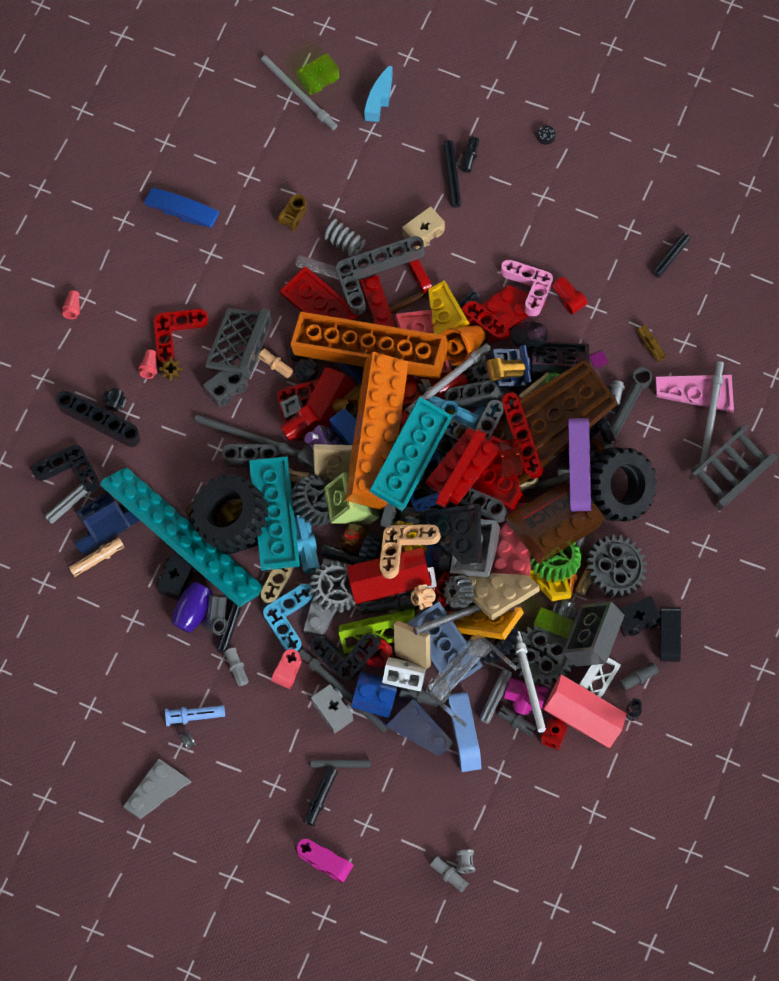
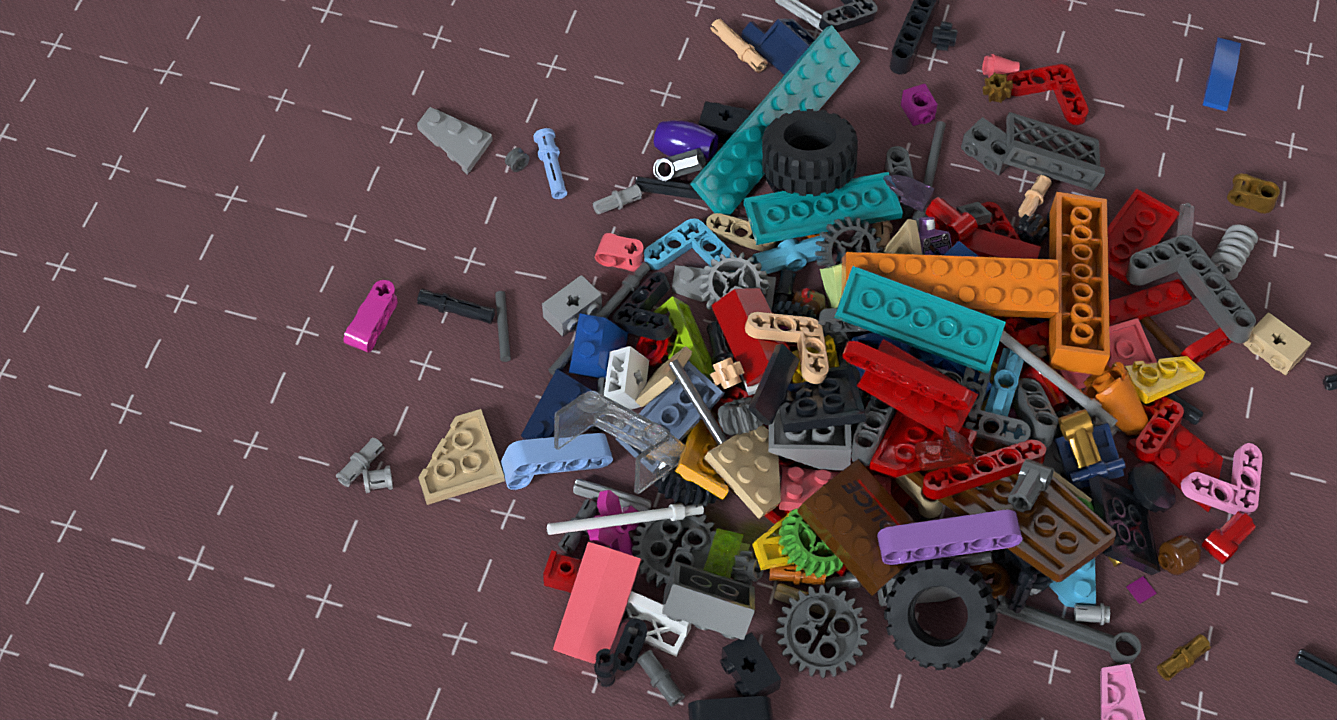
camera: 80 degrees right, 10 degrees down
none -> tan plate [419,409,505,505]
none -> black beam [610,617,647,671]
none -> black tile [748,344,800,425]
none -> clear purple plate [883,175,934,212]
none -> magenta brick [901,83,938,126]
none -> dark grey piece [1008,458,1054,512]
none -> reddish brown head [1158,535,1201,575]

